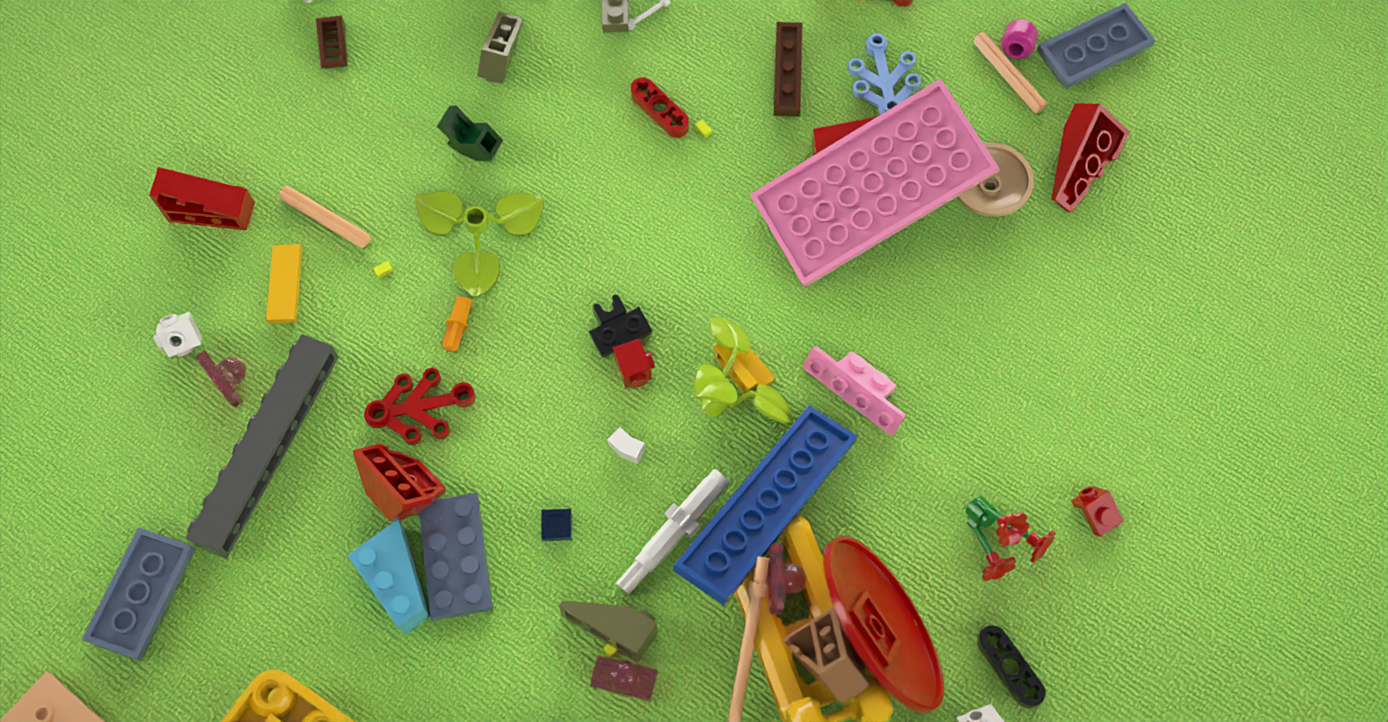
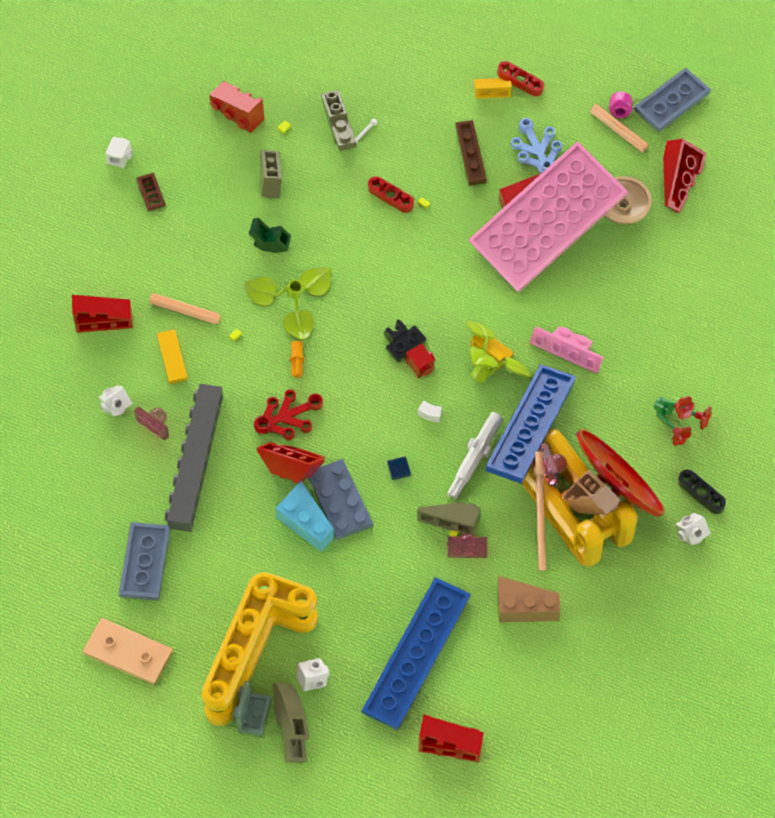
camera: 15 degrees left, 5 degrees down
bracket [1071,486,1124,537] -> none

